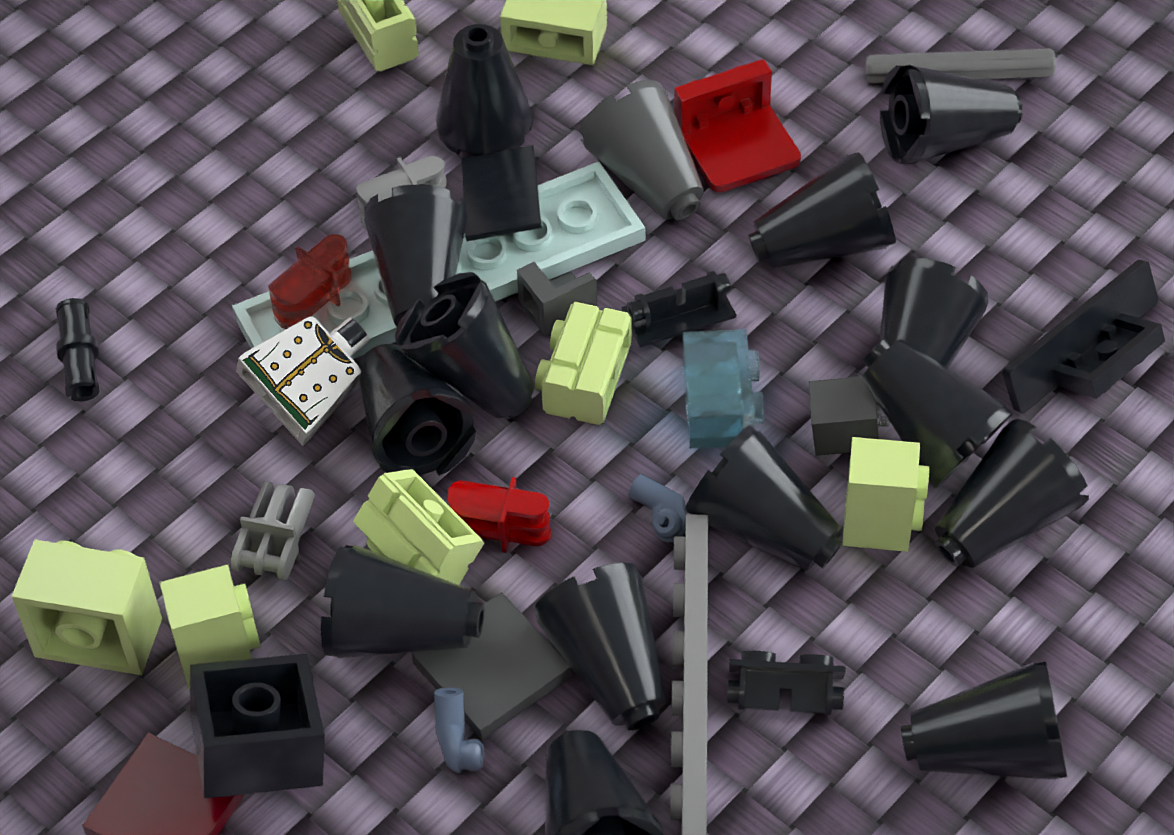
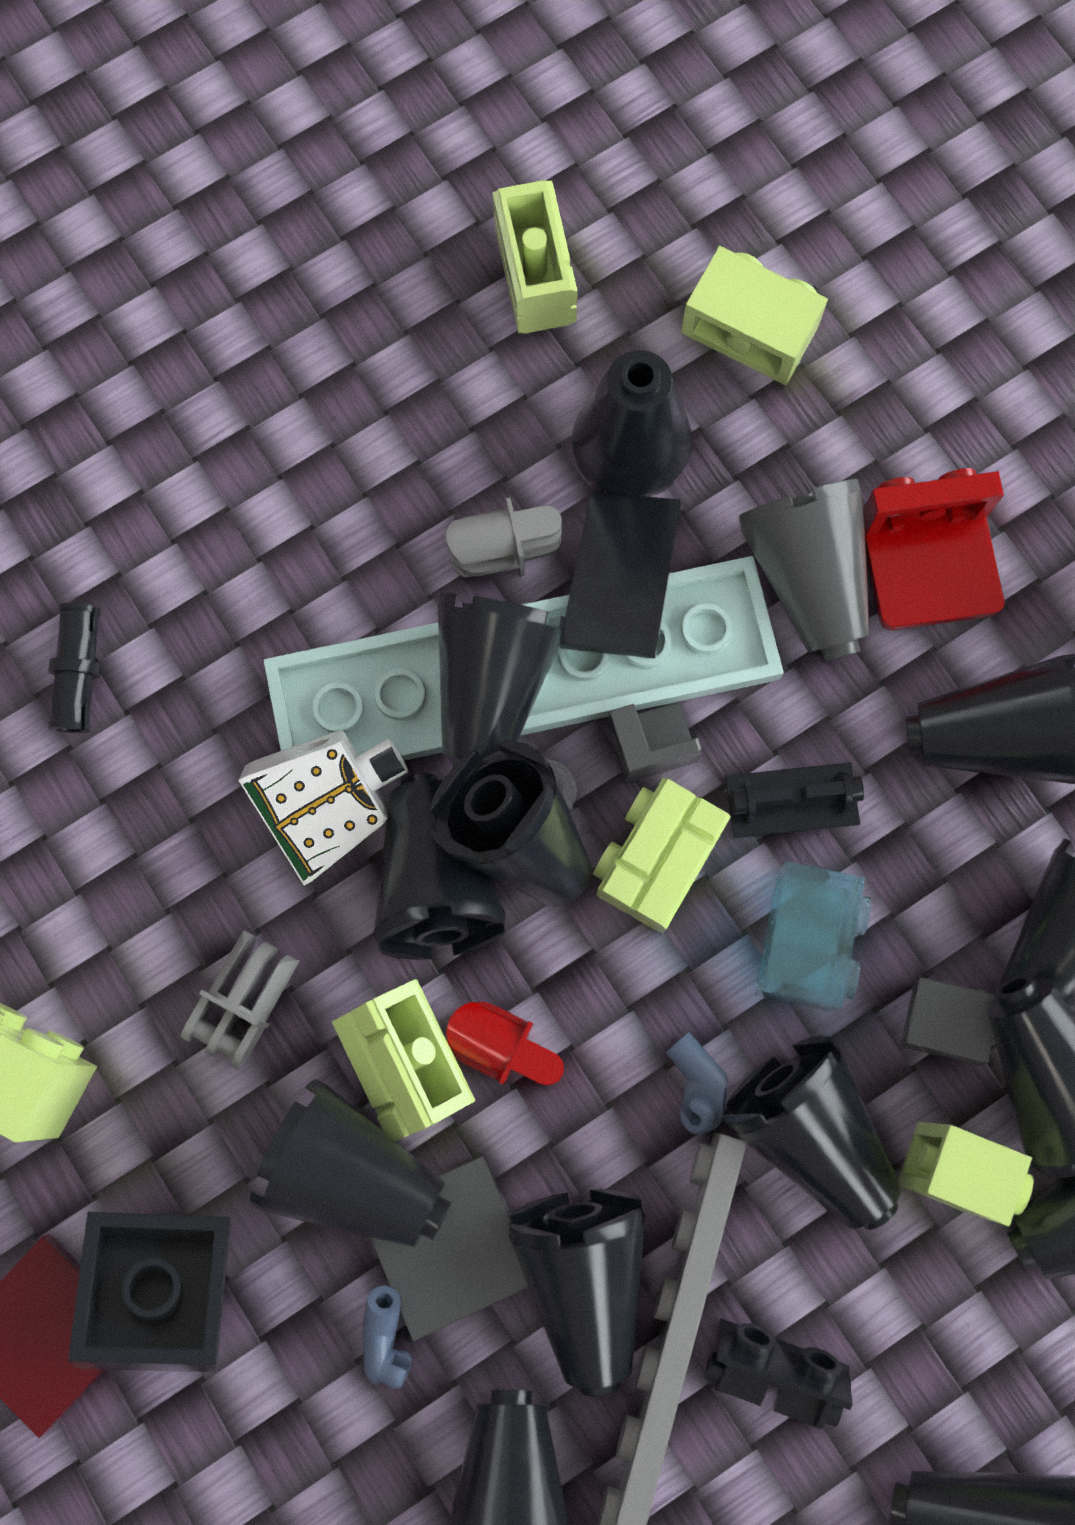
camera: 15 degrees right, 25 degrees up
yellowish green brick [160,564,261,689] -> none
clear red arm [268,234,352,329] -> none

